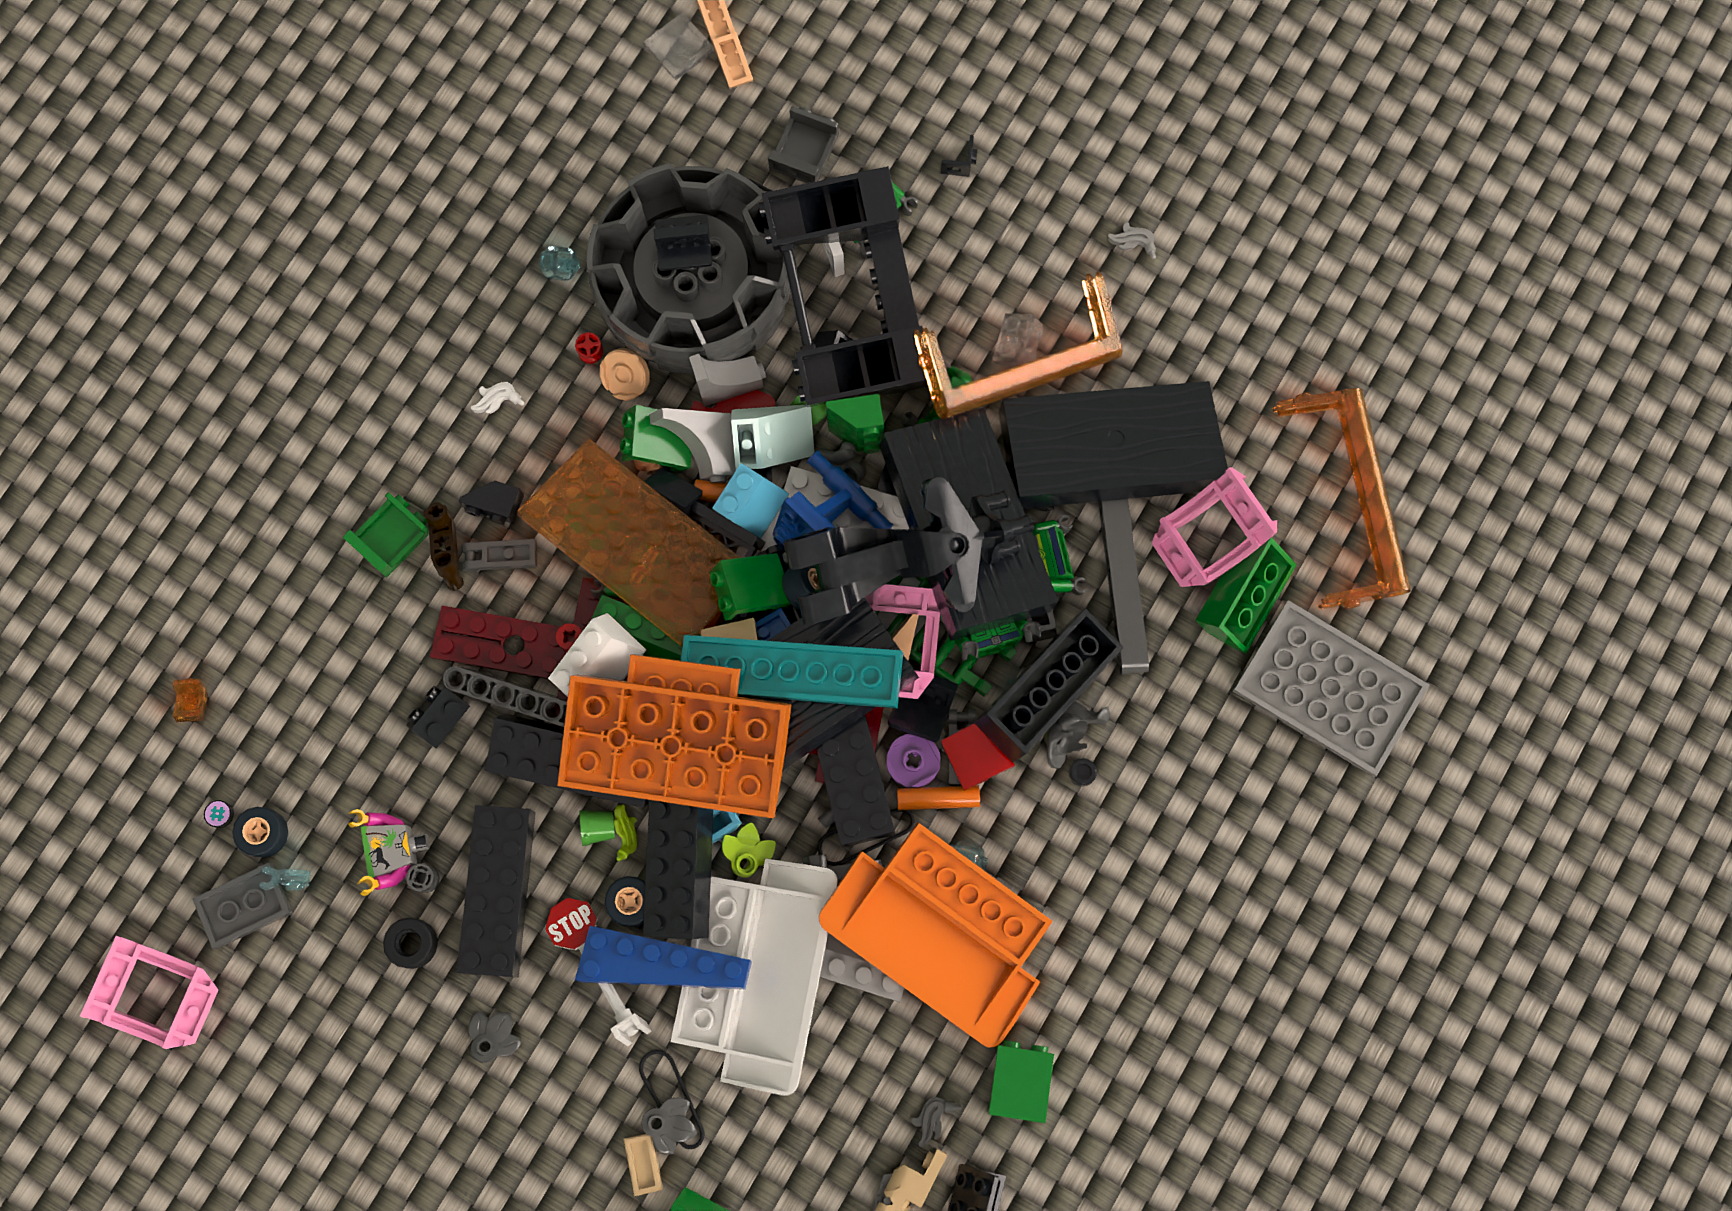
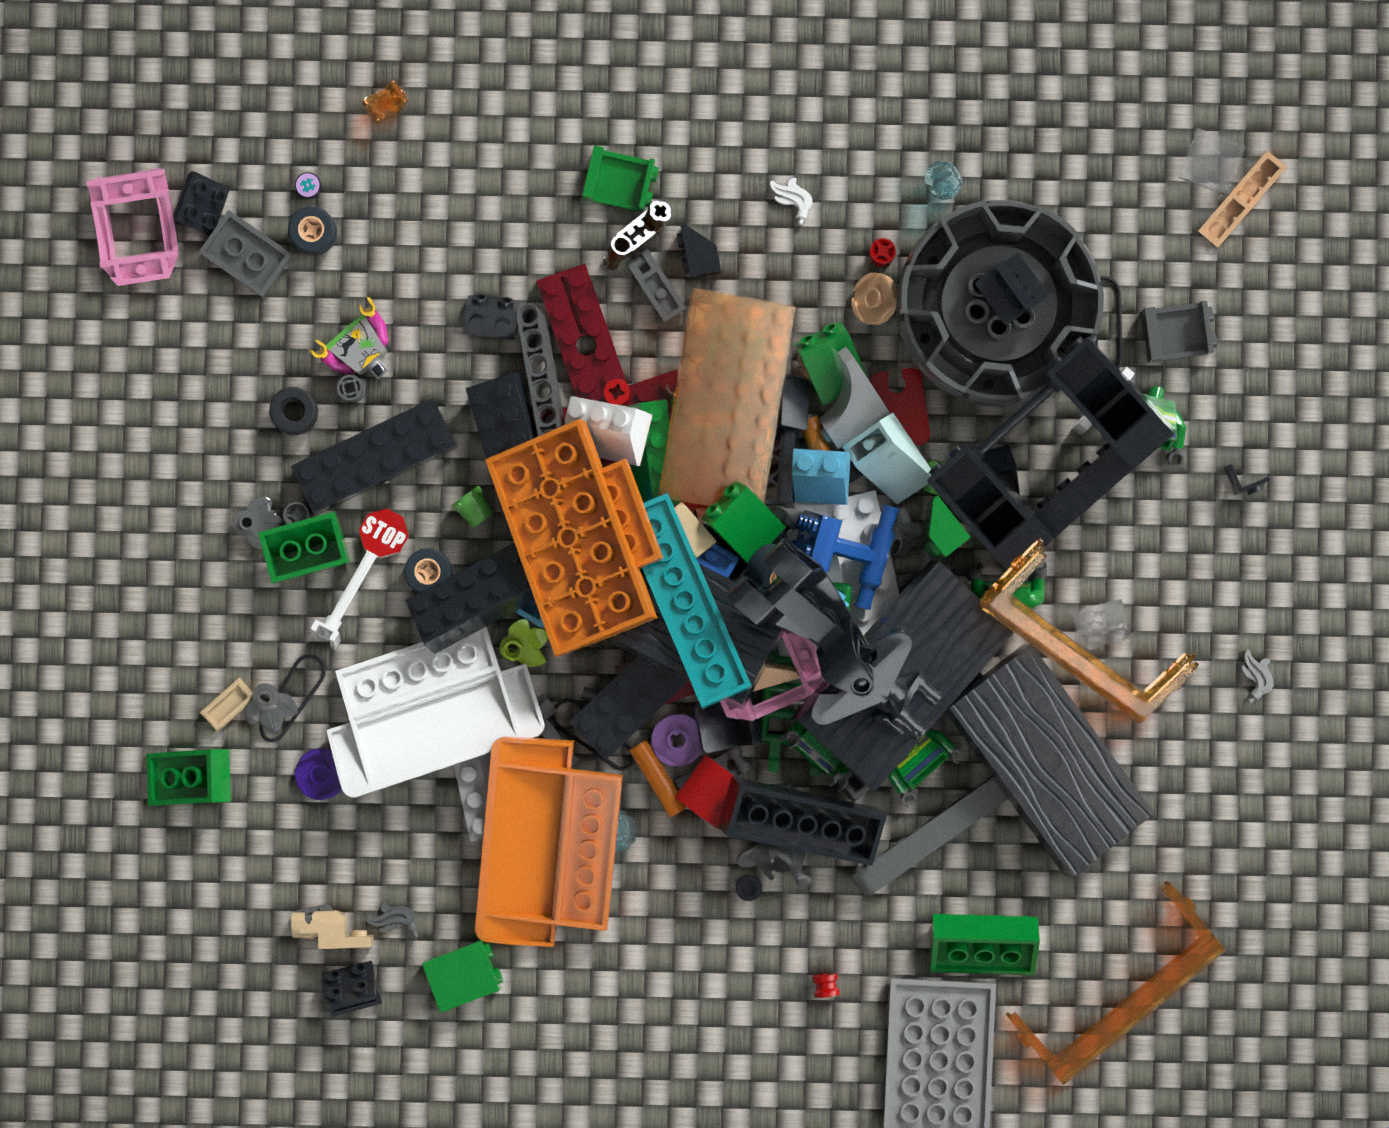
camera: 55 degrees right, 10 degrees up
clear light blue plate [259,867,311,891] -> none
blue wing [575,926,752,990] -> none
lime piece [614,804,637,861] -> none
light grey arch [689,354,766,407] -> none
bright pink wedge [1152,467,1277,587] -> none
none -> black bracket [173,171,230,236]
none -> green slope [258,512,351,584]
none -> dark grey wheel [283,502,313,524]
none -> dark purple tile [294,748,342,801]
none -> red wheel [812,973,840,998]

